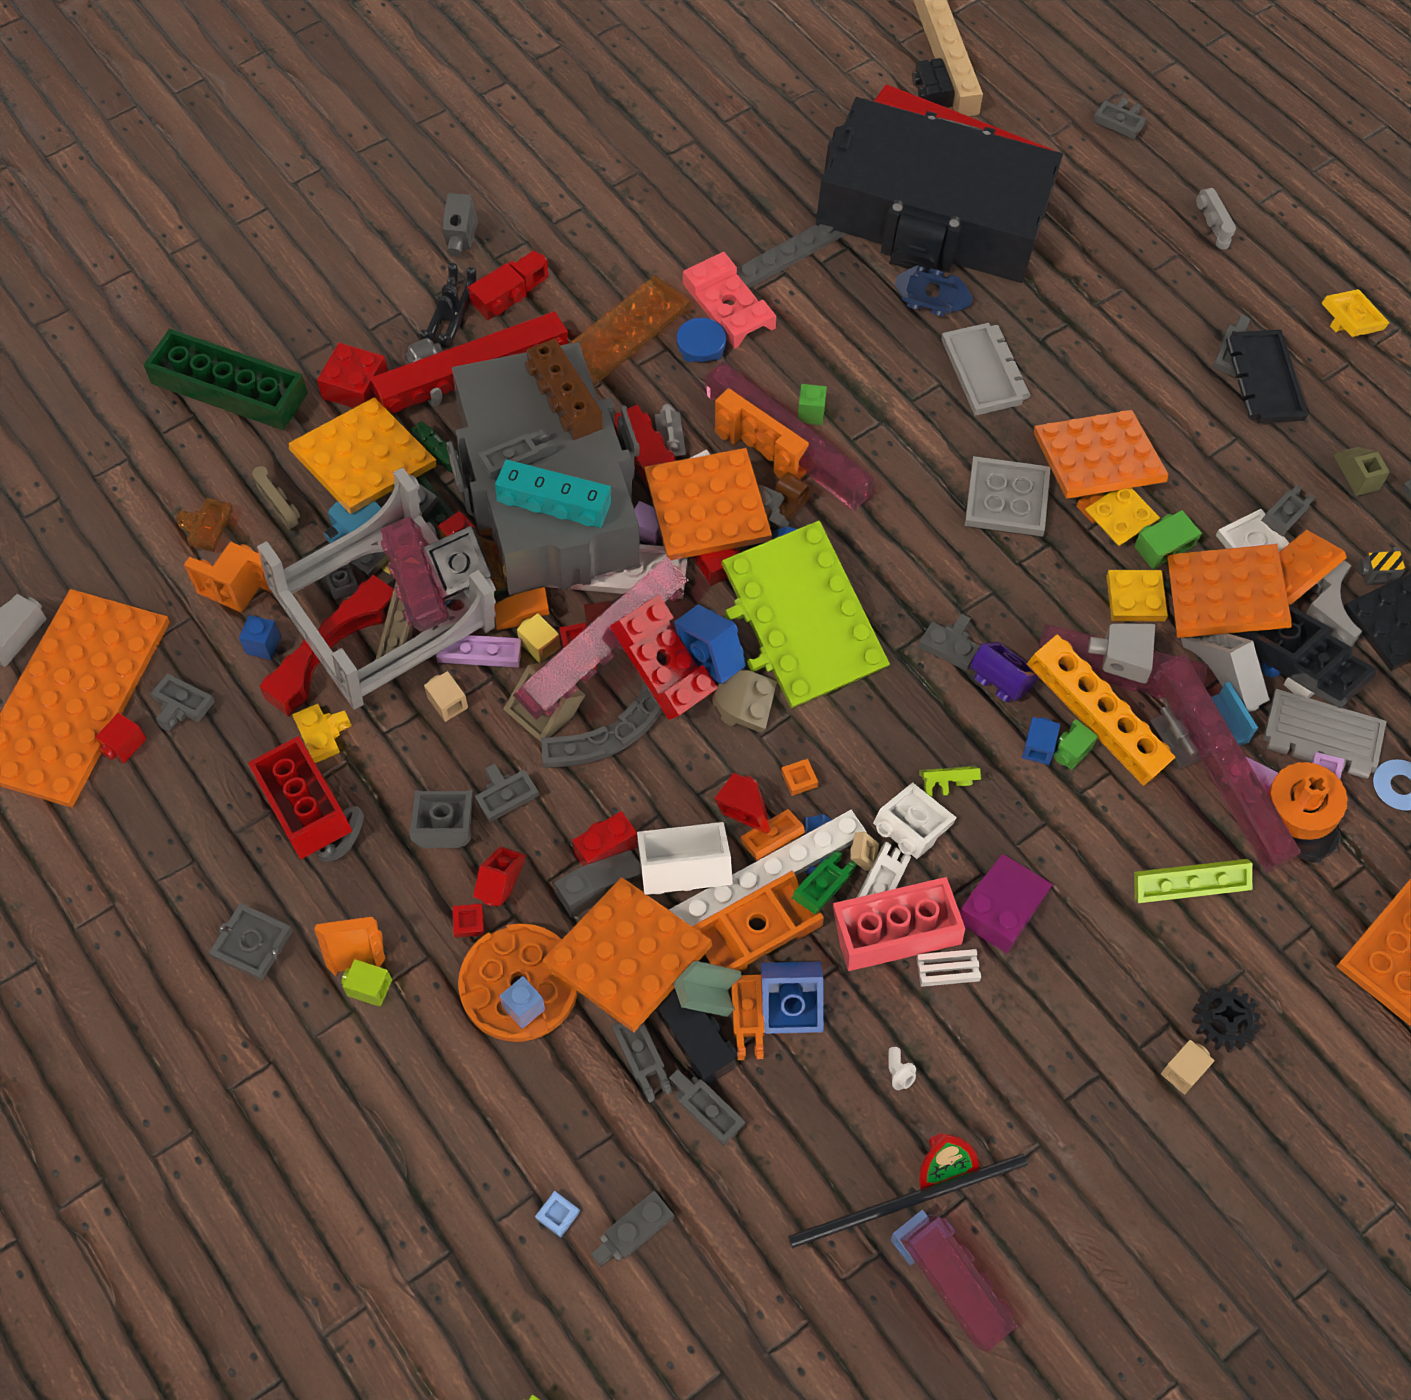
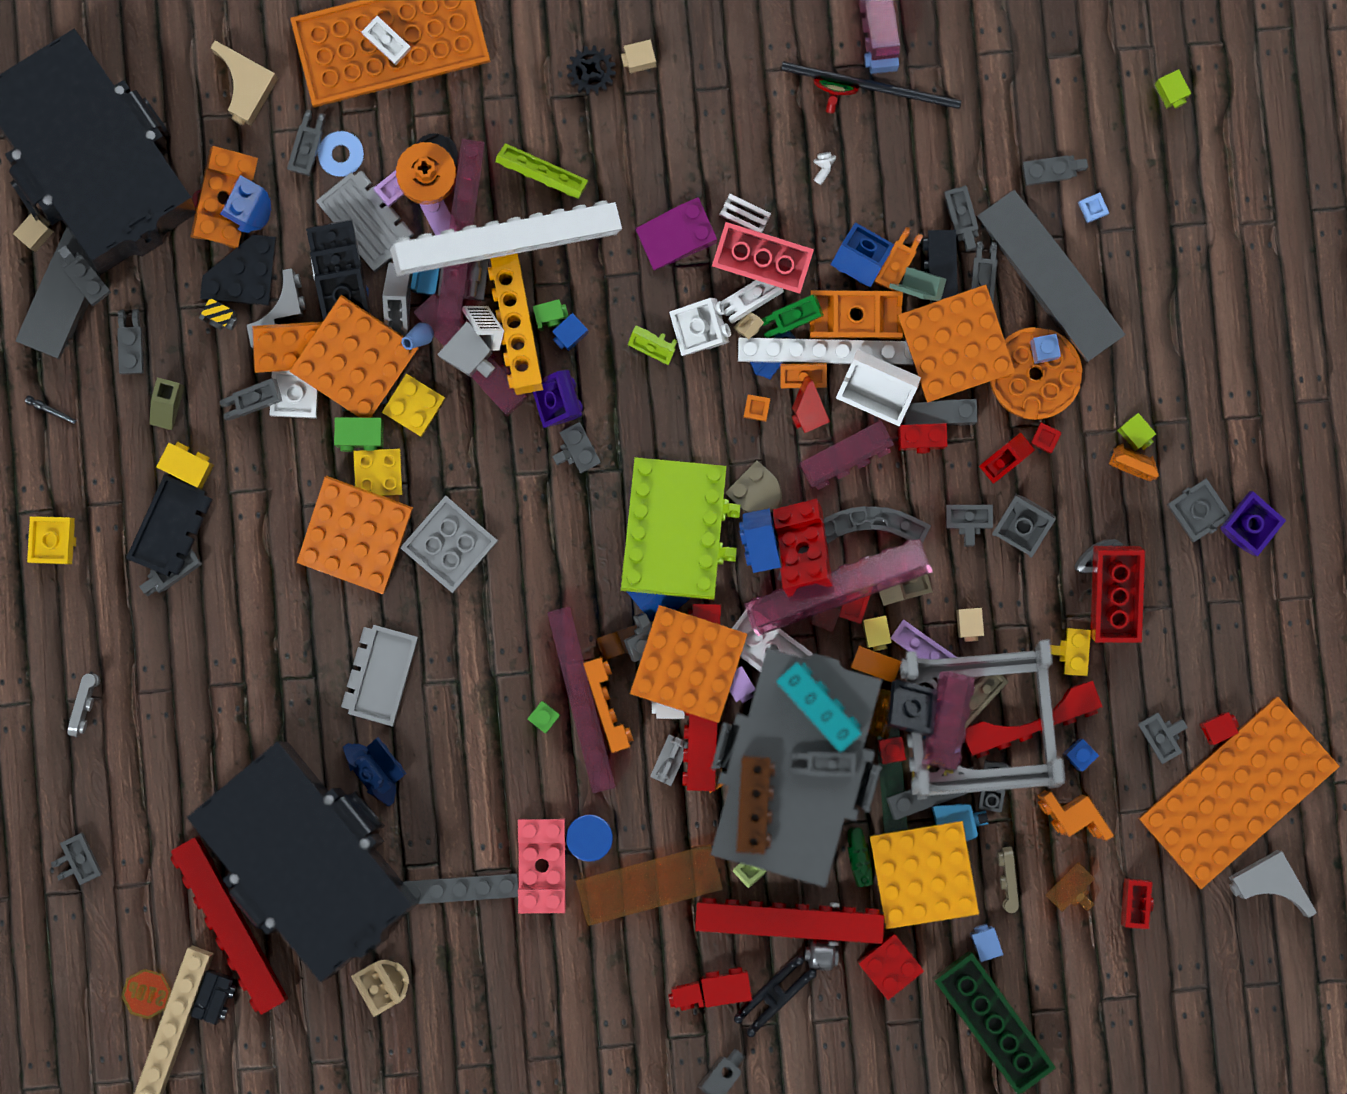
camera: 145 degrees left, 25 degrees up
none -> piece [121,969,172,1019]
none -> yellow brick [156,442,214,489]
none -> tan slope [351,960,409,1017]
none -> white brick [390,201,622,276]
none -> medium blue cone [402,323,434,350]
none -> white panel [462,306,504,351]
none -> clear pink brick [798,420,894,490]
none -> medium blue brick [970,924,1003,962]
none -> dark grey slope [977,190,1126,362]
none -> red brick [1121,878,1154,929]
none -> dark purple brick [1220,491,1286,557]

